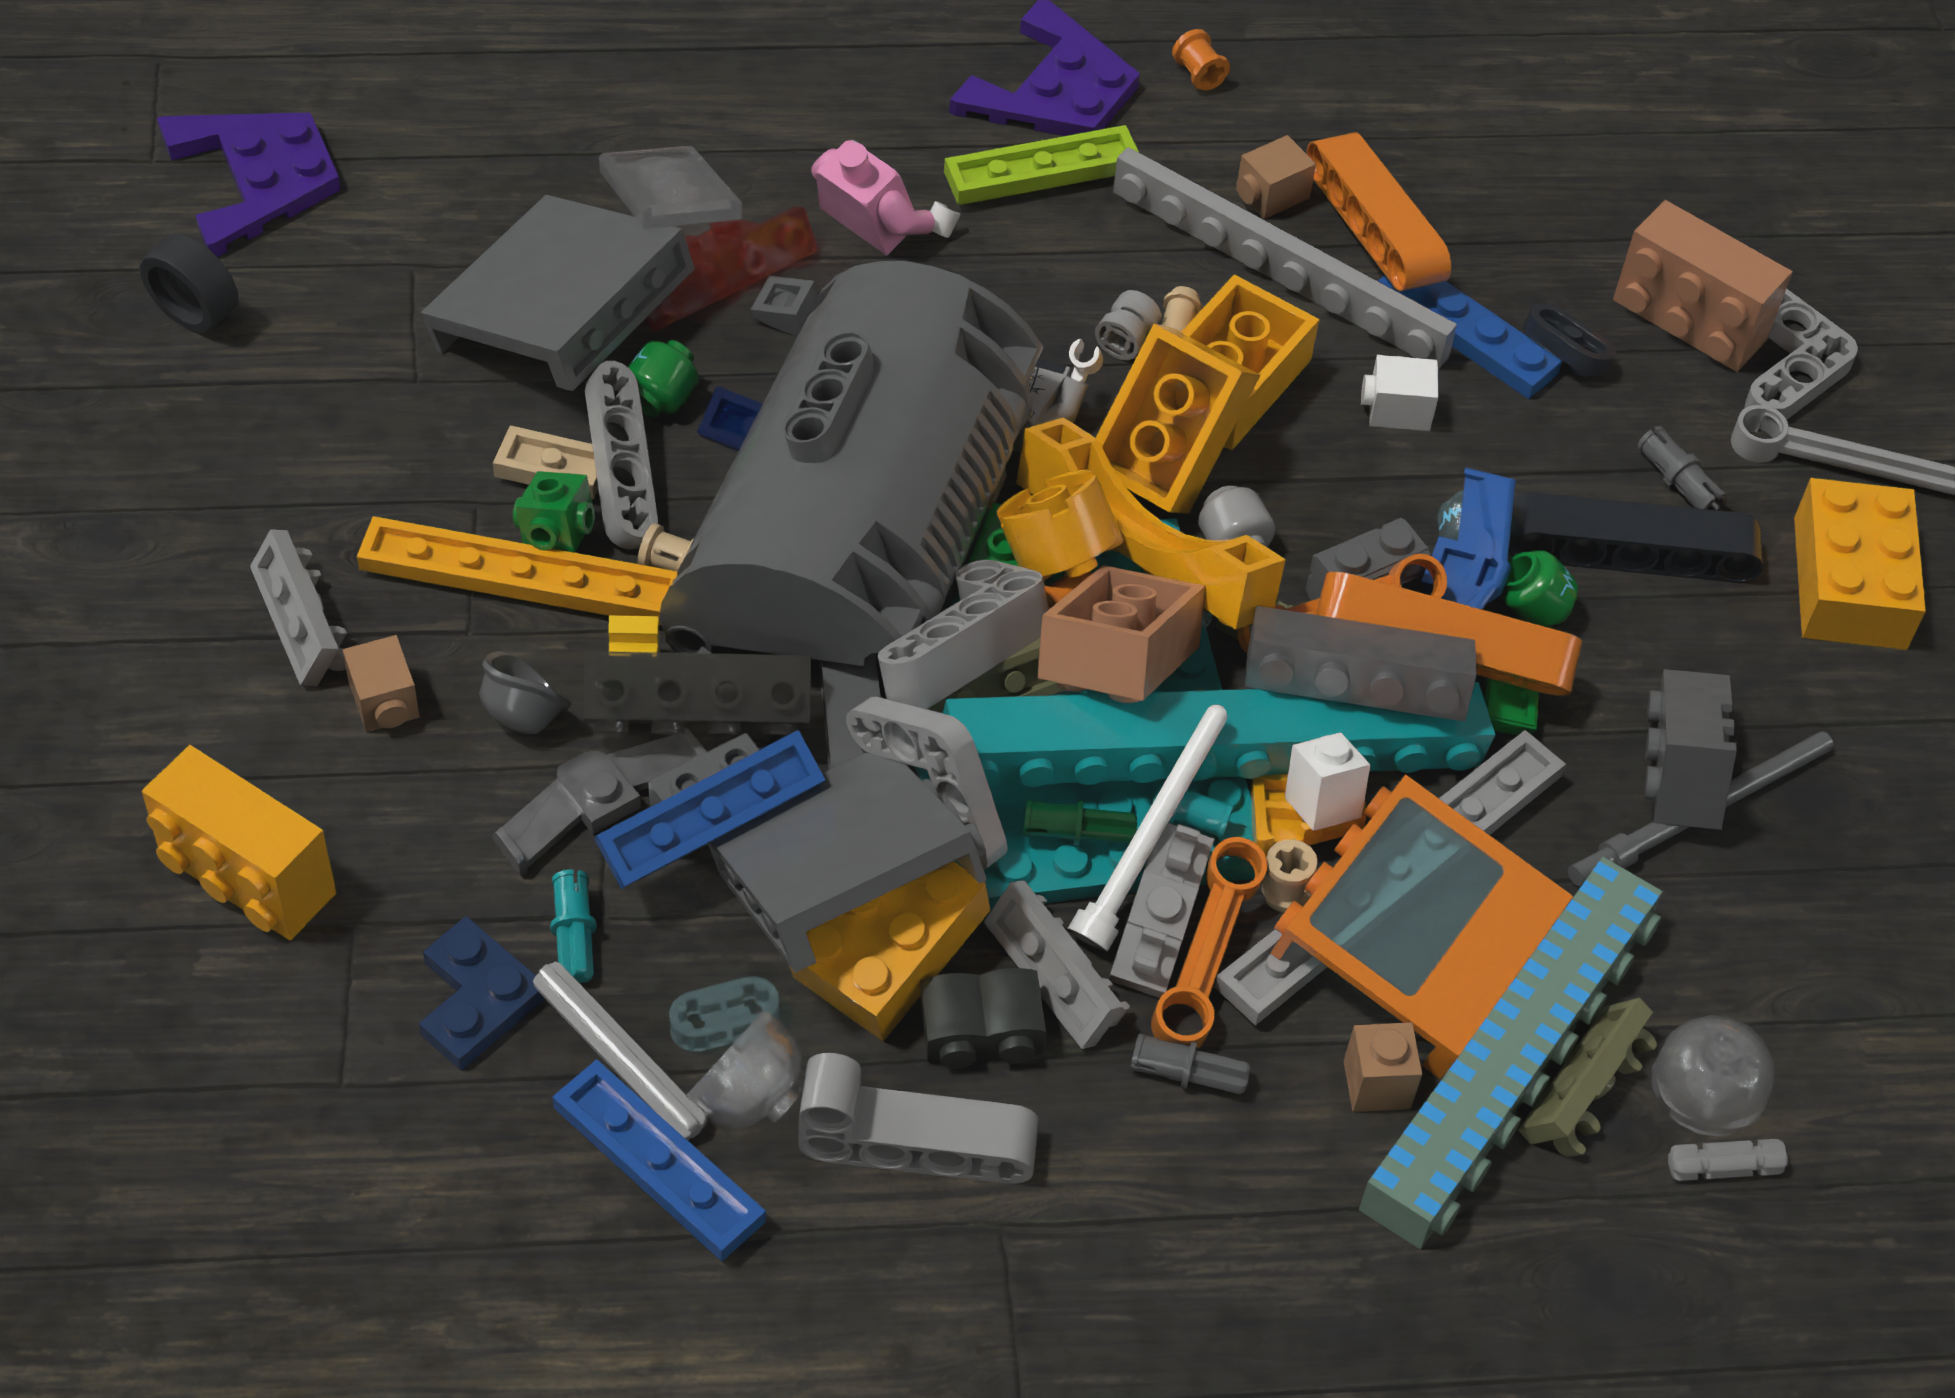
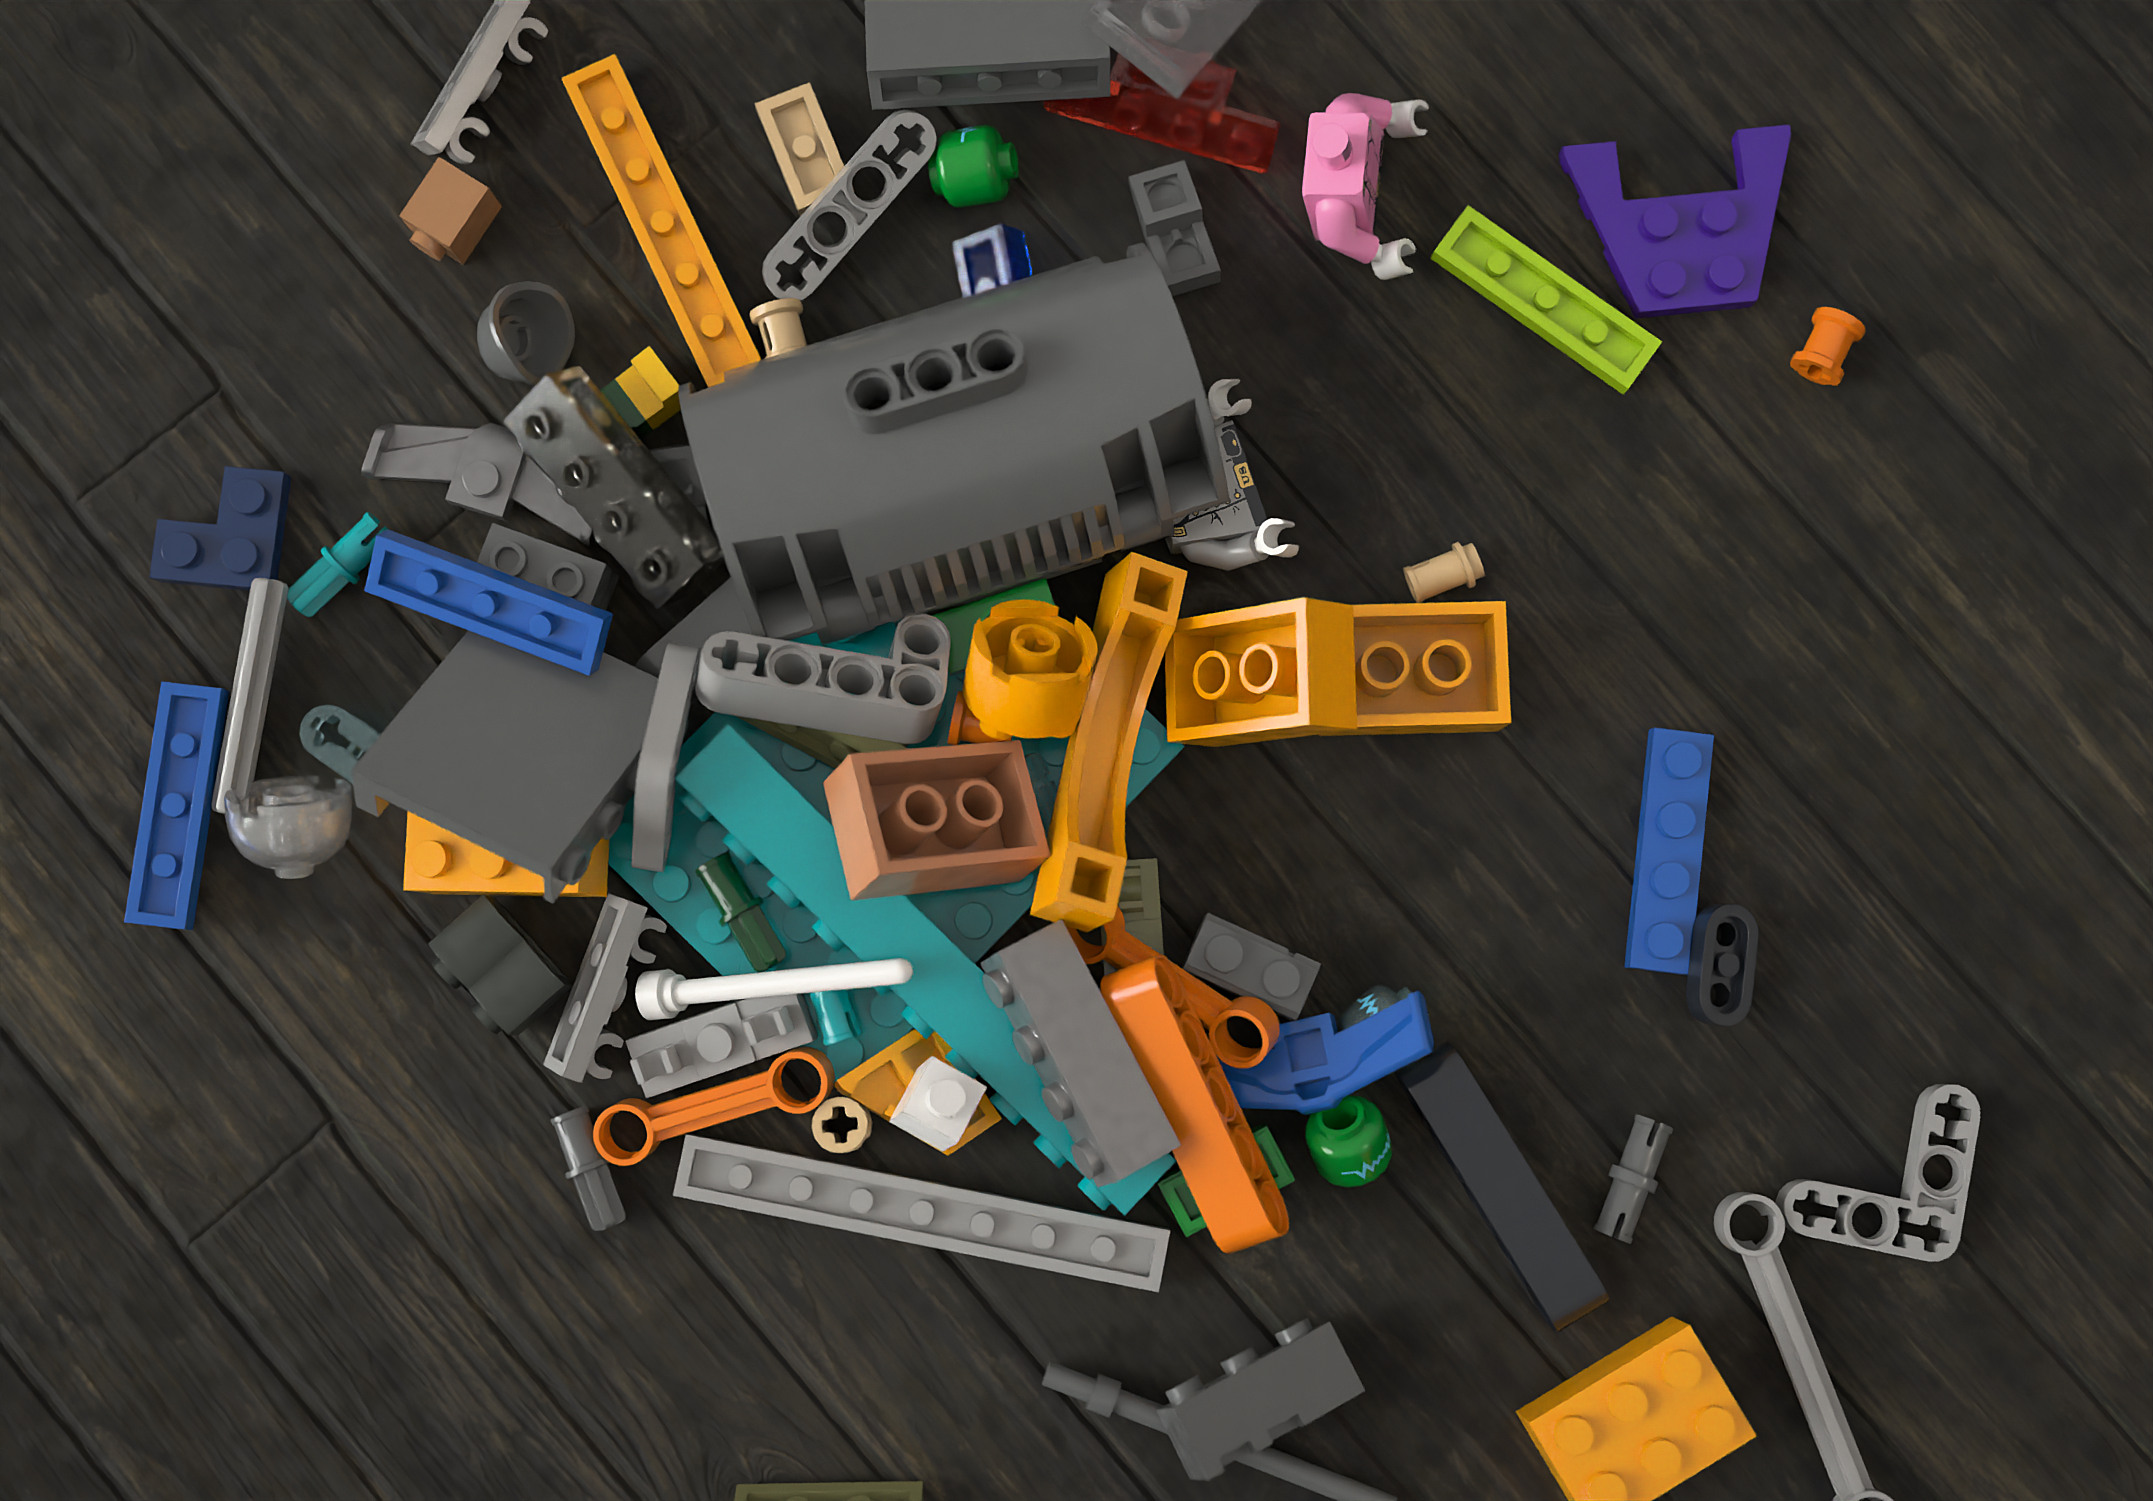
camera: 55 degrees right, 30 degrees up
light orange brick [141,745,337,941] -> none
green brick [513,471,595,553] -> none
light grey beam [798,1053,1039,1184] -> none
light grey wheel [1095,290,1162,360] -> none
light grey plate [1113,147,1457,370] -> none
light grey head [1198,485,1276,547] -> none
medium nougat brick [1236,135,1316,219] -> none
panel [1270,775,1573,1079] -> none
orange beam [1307,132,1451,291] -> none
medium nougat brick [1344,1022,1422,1112] -> none
sand green brick [1359,857,1663,1250] -> none
white brick [1361,355,1438,431] -> none
nougat brick [1613,200,1793,372] -> none

